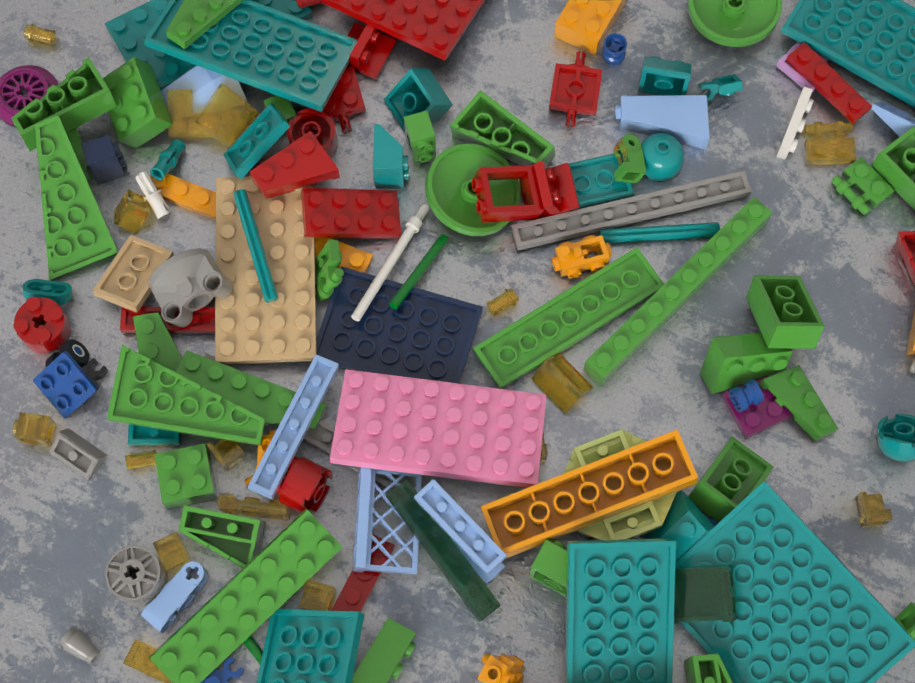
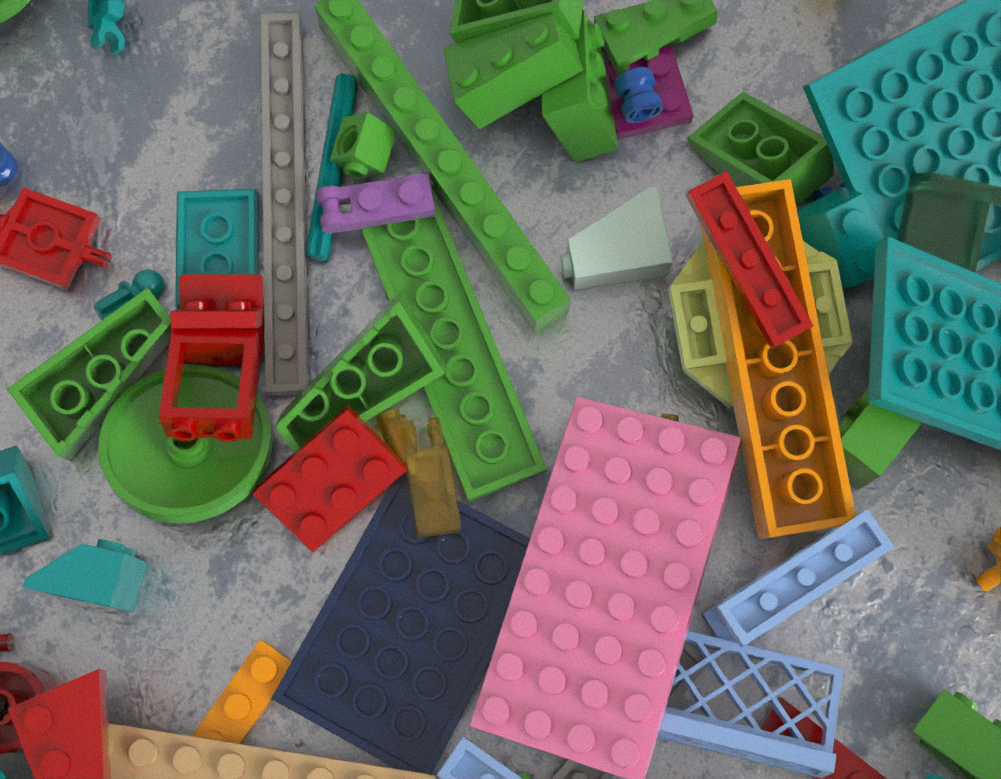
camera: 80 degrees left, 5 degrees up
red plate [301,188,402,239] -> none
bright green plate [315,239,344,301] -> none
white bar [351,203,430,322] -> none
clear green tile [385,479,501,622] -> none
green bar [389,234,449,310] -> none
bright green brick [404,111,436,163] -> none
clear yellow panel [532,353,594,413] -> none
light orange brick [551,235,612,279] -> none
bright green leg [613,134,647,183] -> none
light blue slope [615,95,710,149] -> none
teal slope [638,56,691,96] -> none
teal cylinder [641,133,684,182] -> none
none -> teal axle [94,269,165,320]
none -> red plate [253,405,407,552]
none -> bright green wedge [275,292,445,453]
none -> medium lavender plate [316,173,436,233]
none -> bright green brick [330,112,397,180]
none -> clear yellow hinge [402,417,461,538]
none -> bright green wedge [443,13,583,129]
none -> light aqua slope [561,186,673,290]
none -> red plate [685,171,814,349]

